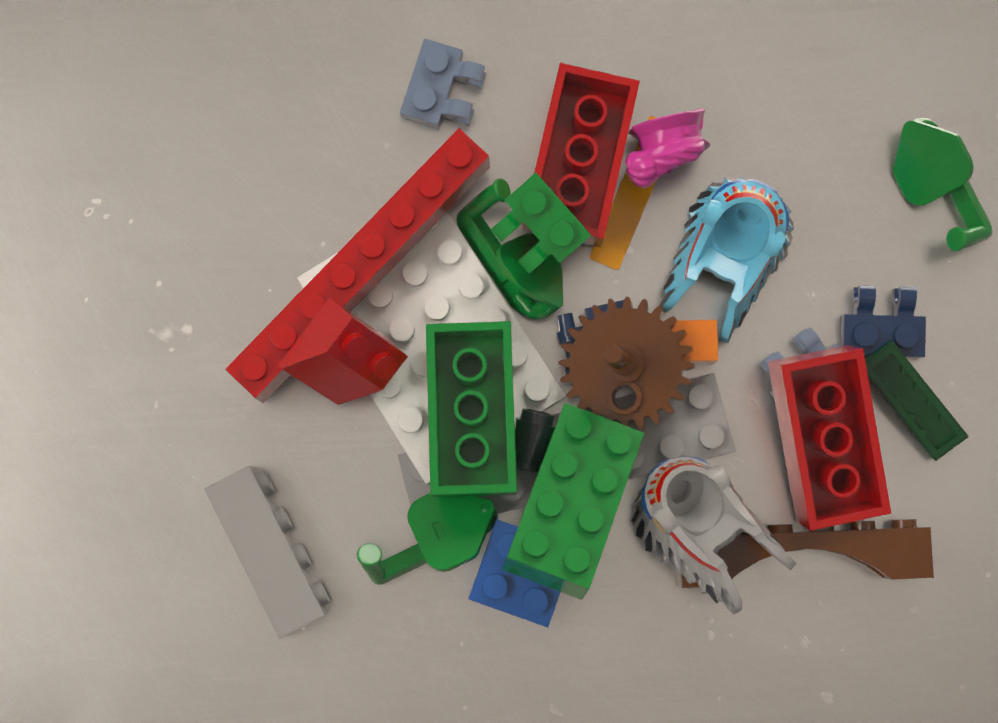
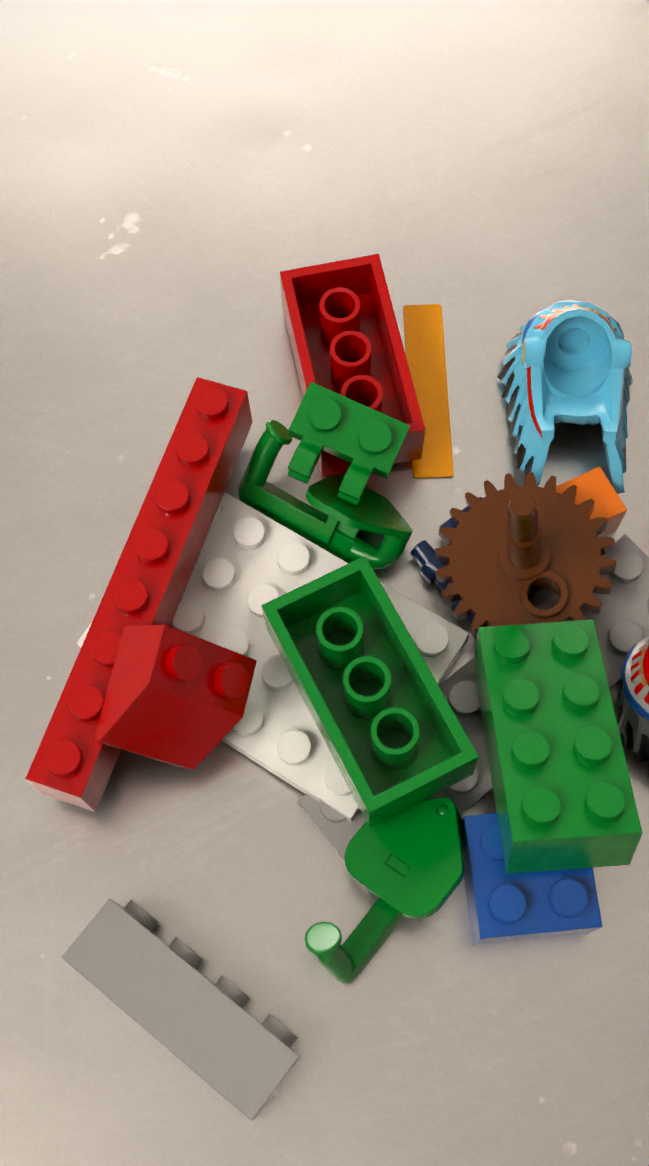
camera: 20 degrees left, 15 degrees down
sand blue plate [400,38,486,129] -> none
black cone [515,408,555,472] -> none
dark pink piece [625,108,711,188] -> none

